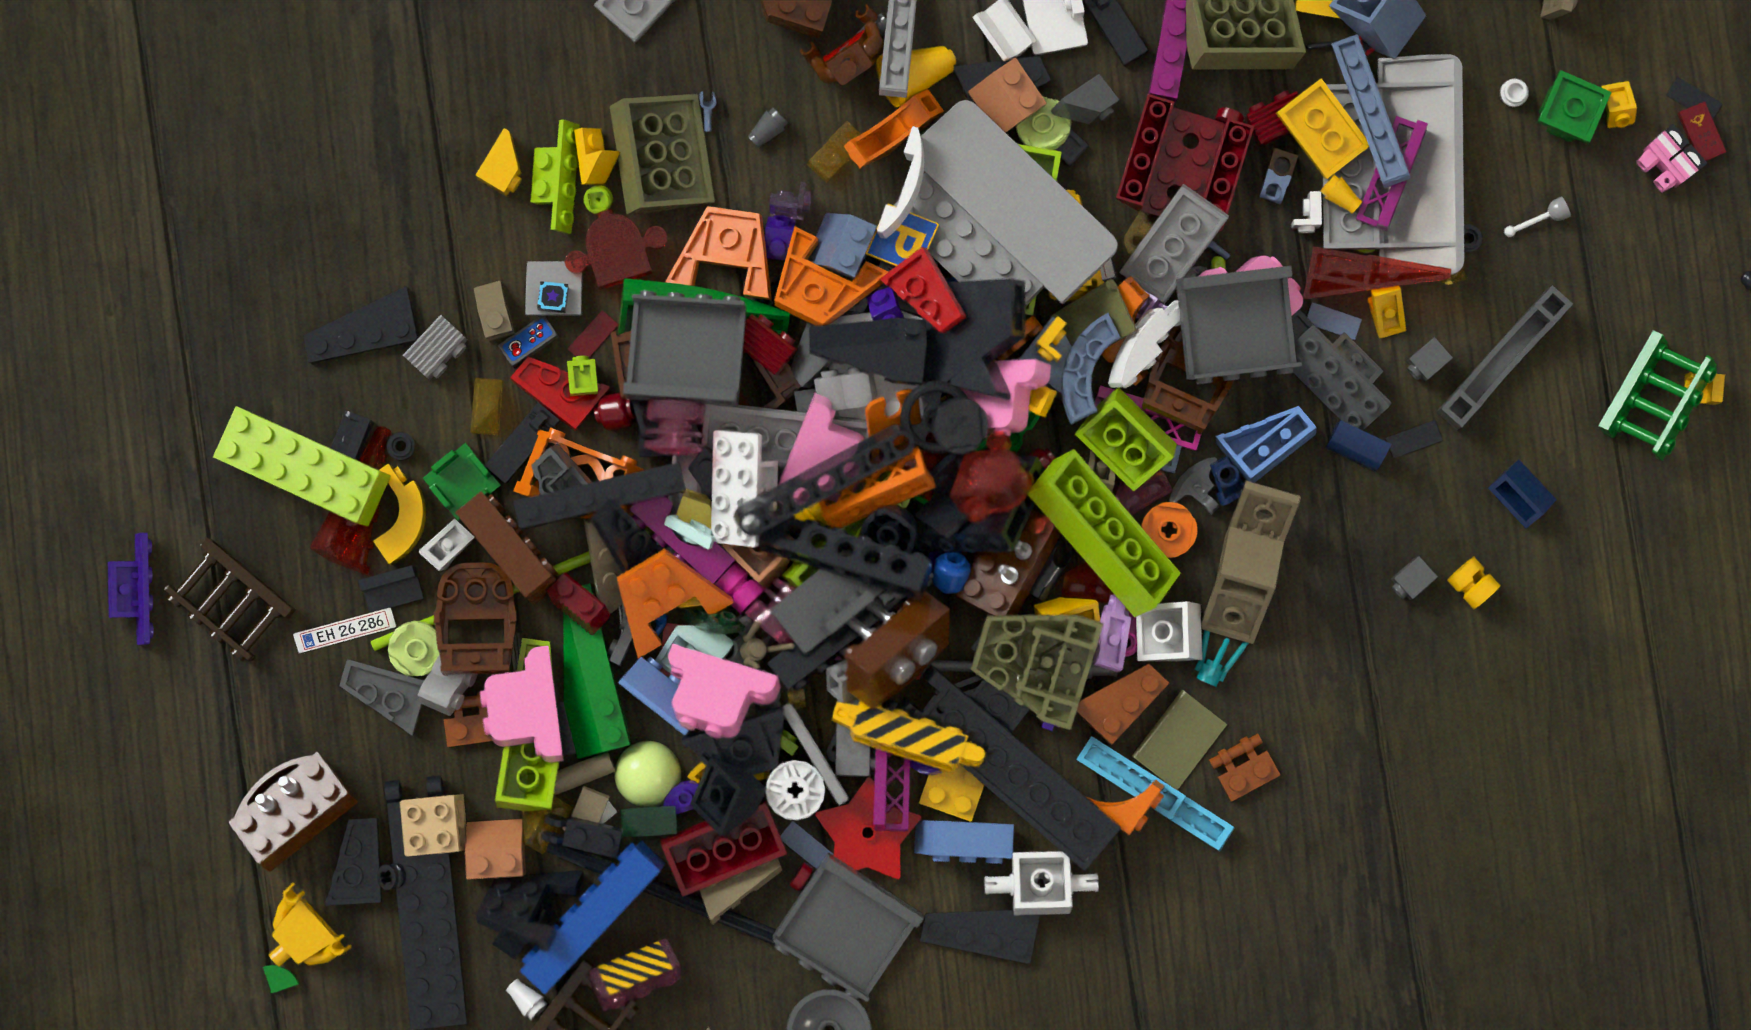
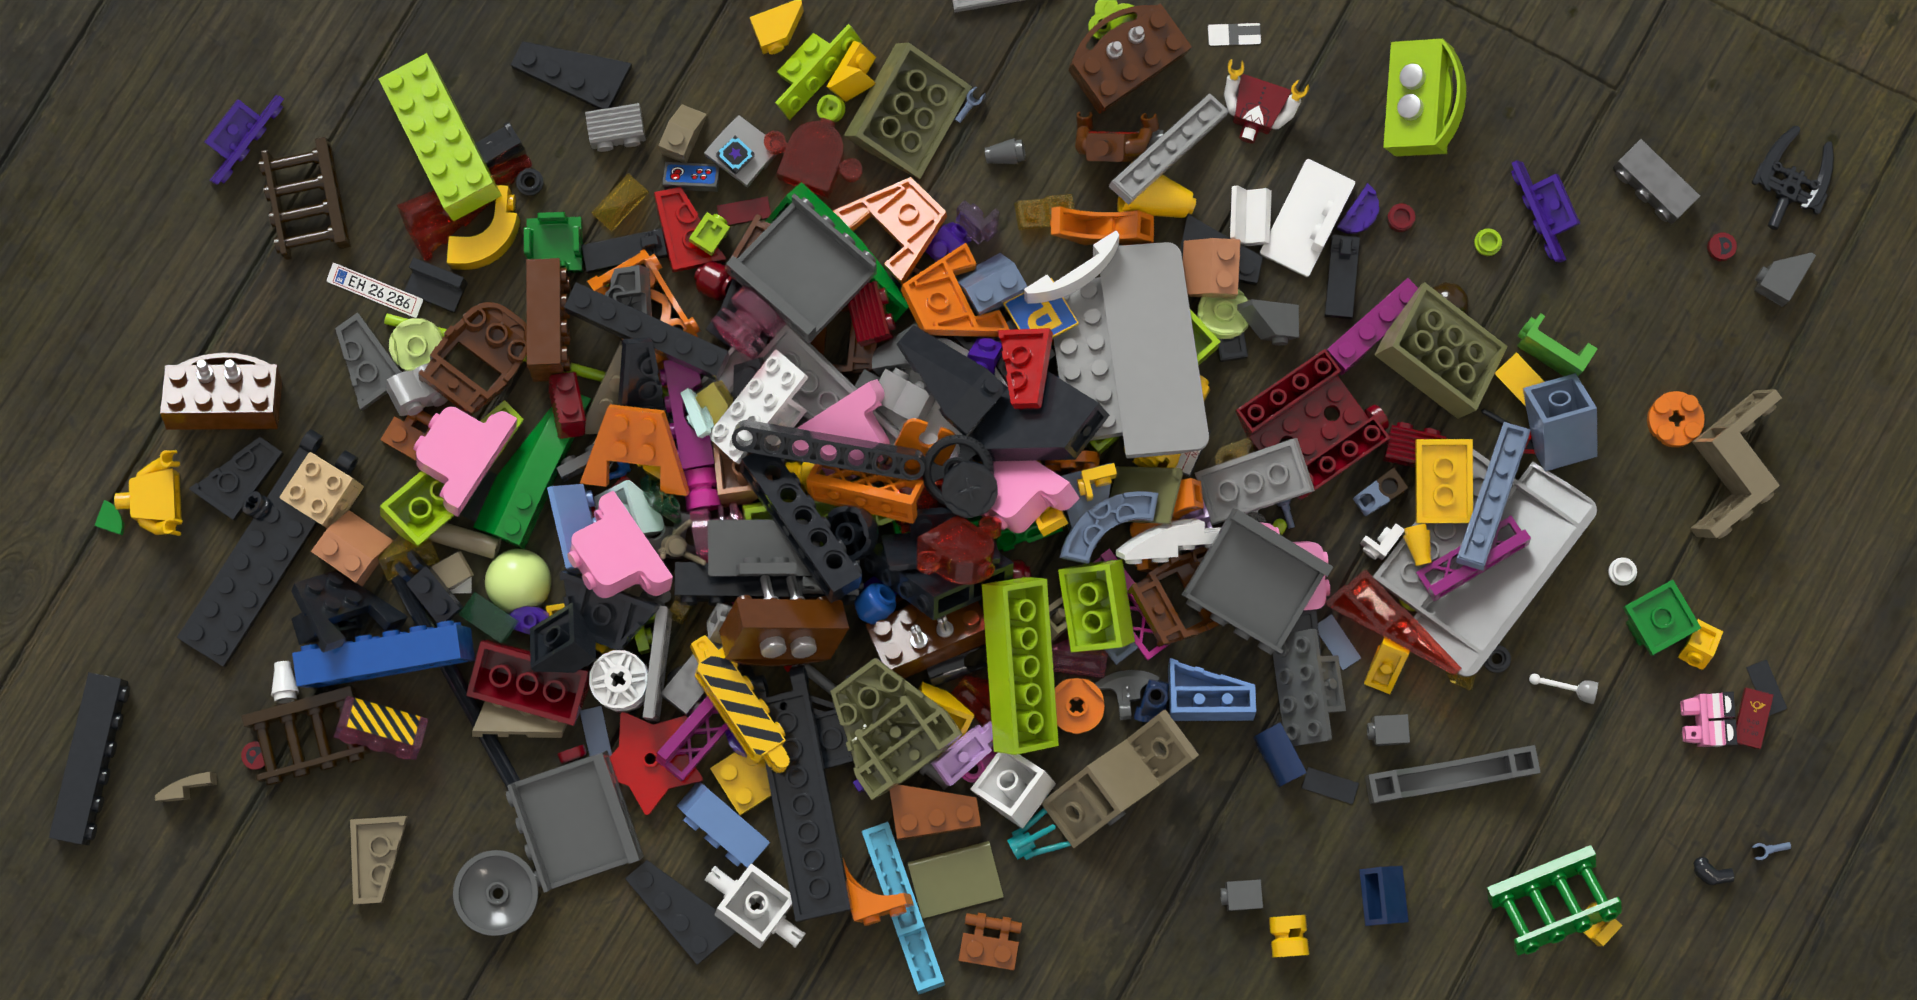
camera: 40 degrees right, 5 degrees down
white slope [419,518,475,571] -> none
black slope [950,357,1011,401] -> none

